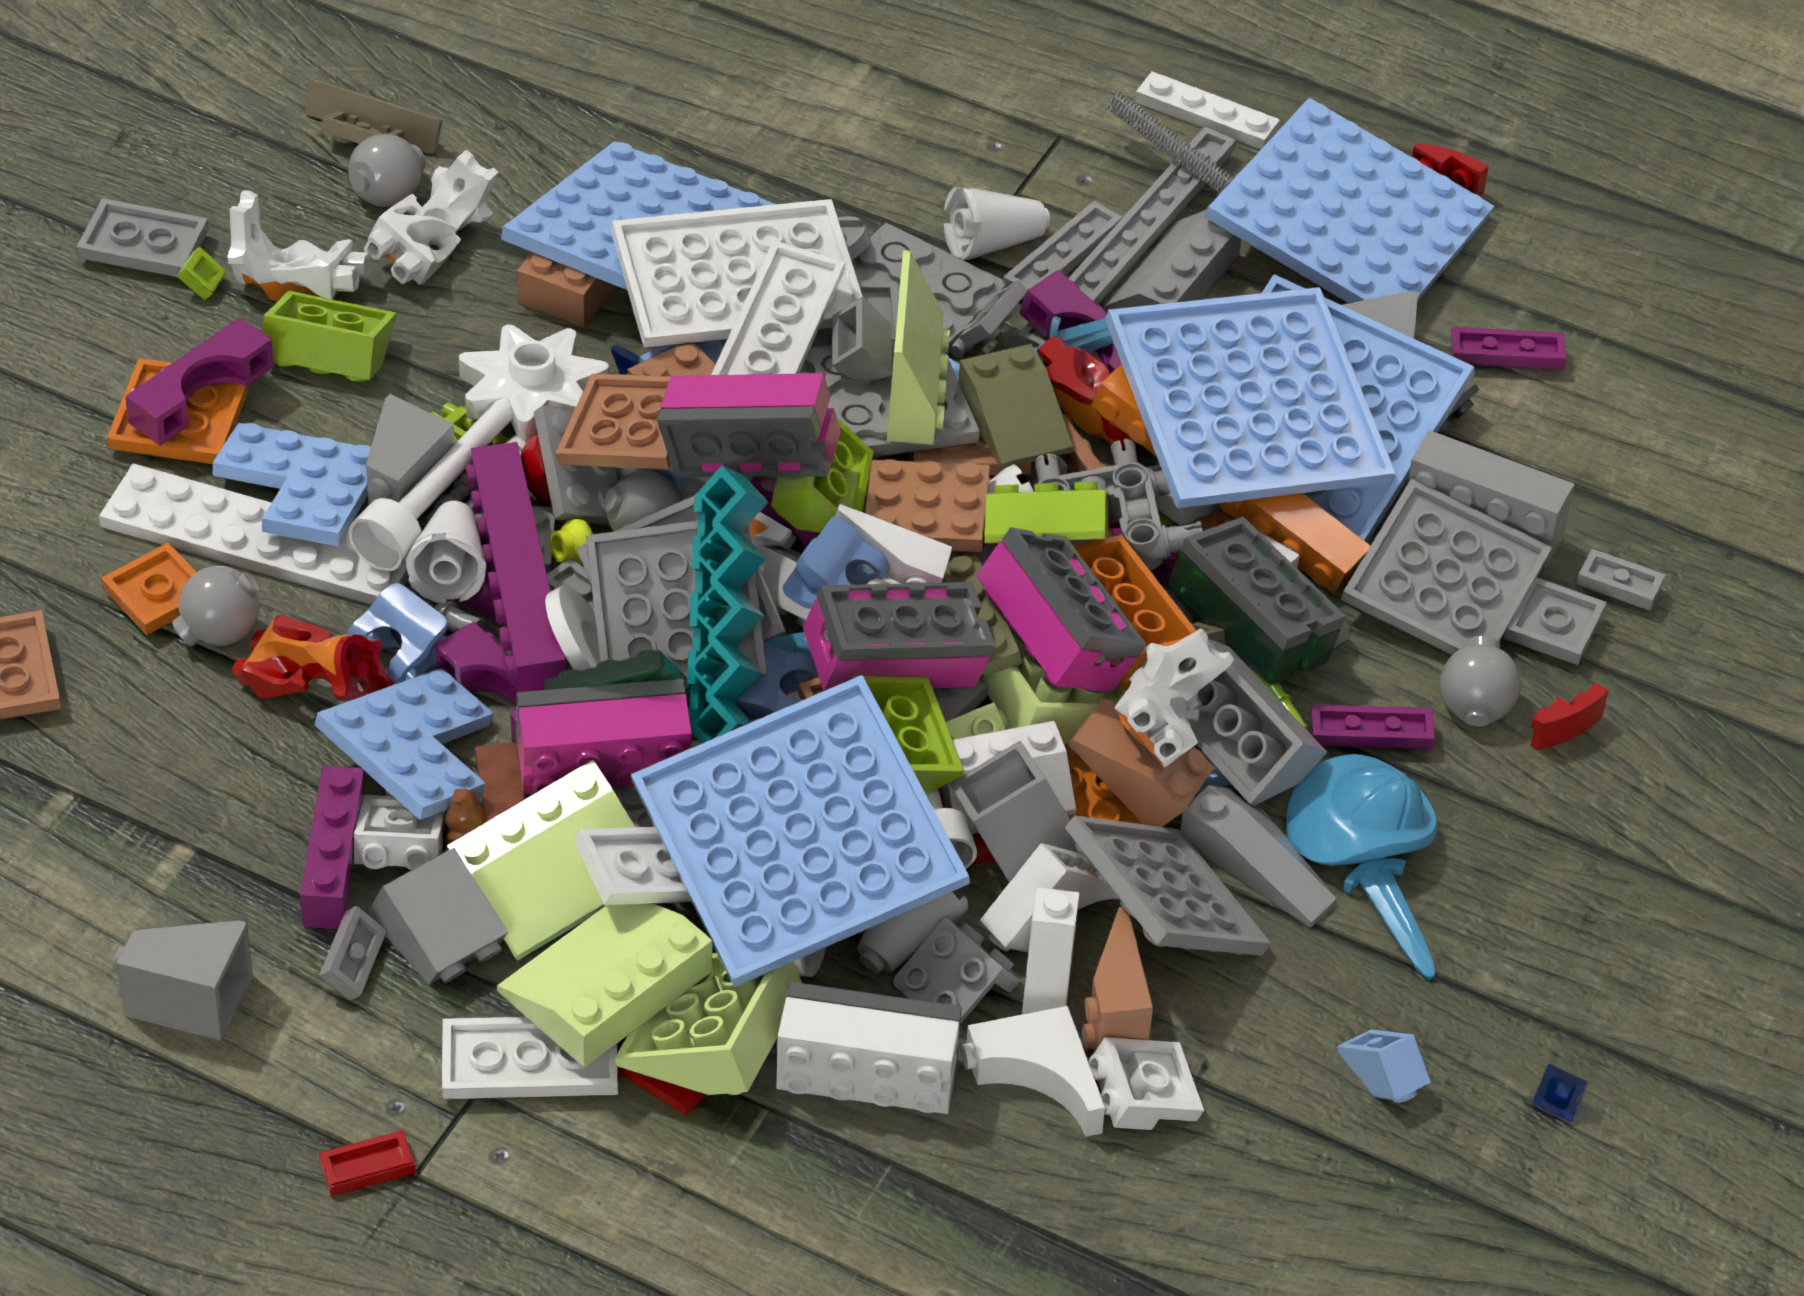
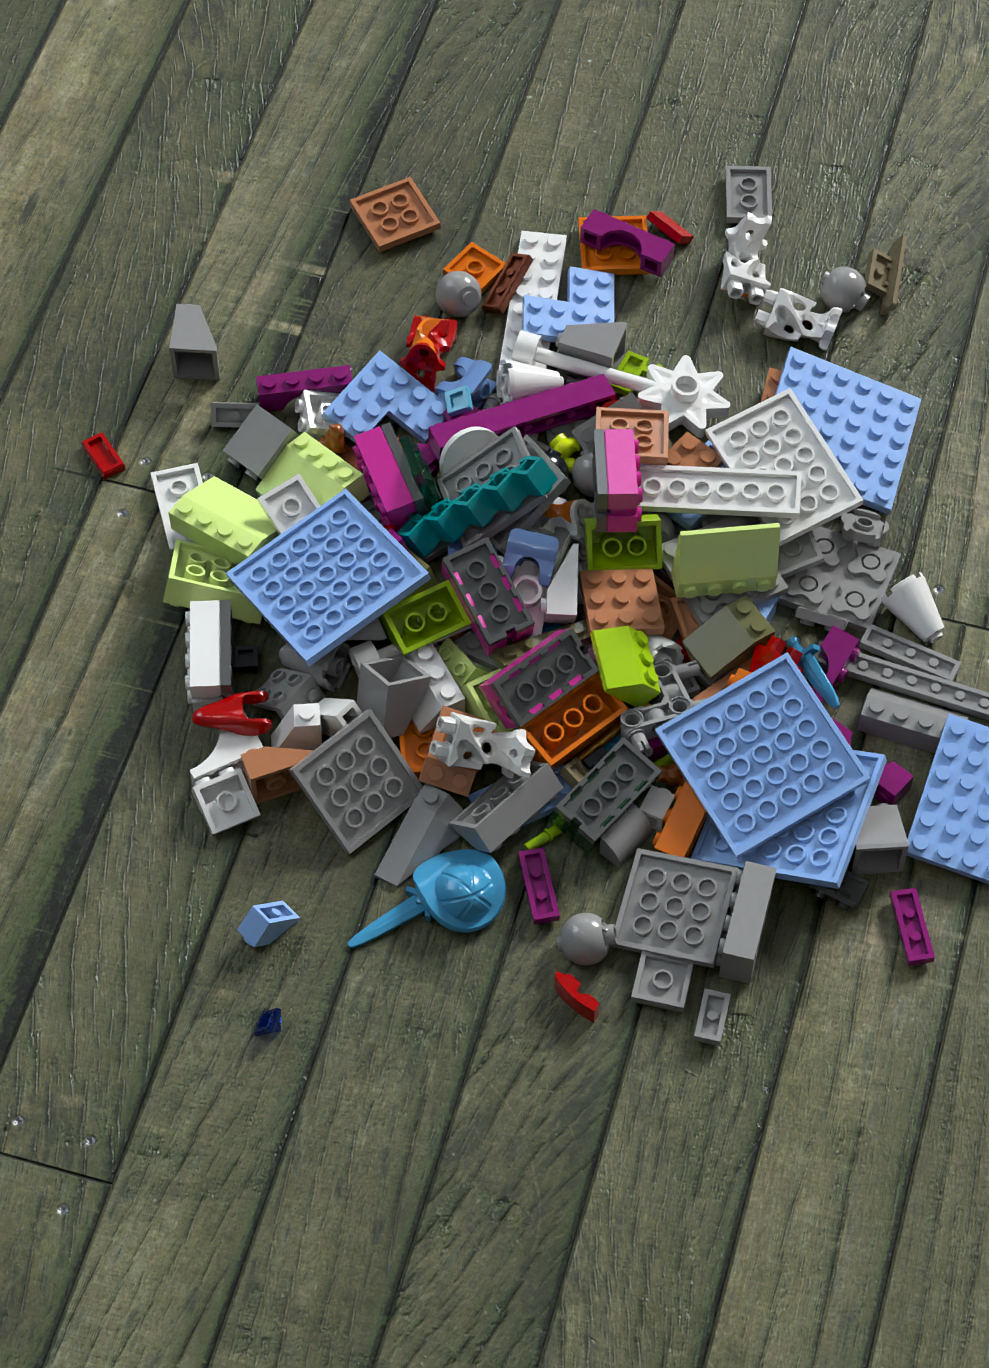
camera: 80 degrees right, 10 degrees up
lime tile [176,247,227,300] -> none
lime slope [262,291,397,382] -> none
none -> red animal [192,691,272,736]
none -> medium azure plate [444,385,473,417]
none -> copper tile [482,253,533,314]
none -> red tile [646,211,694,244]

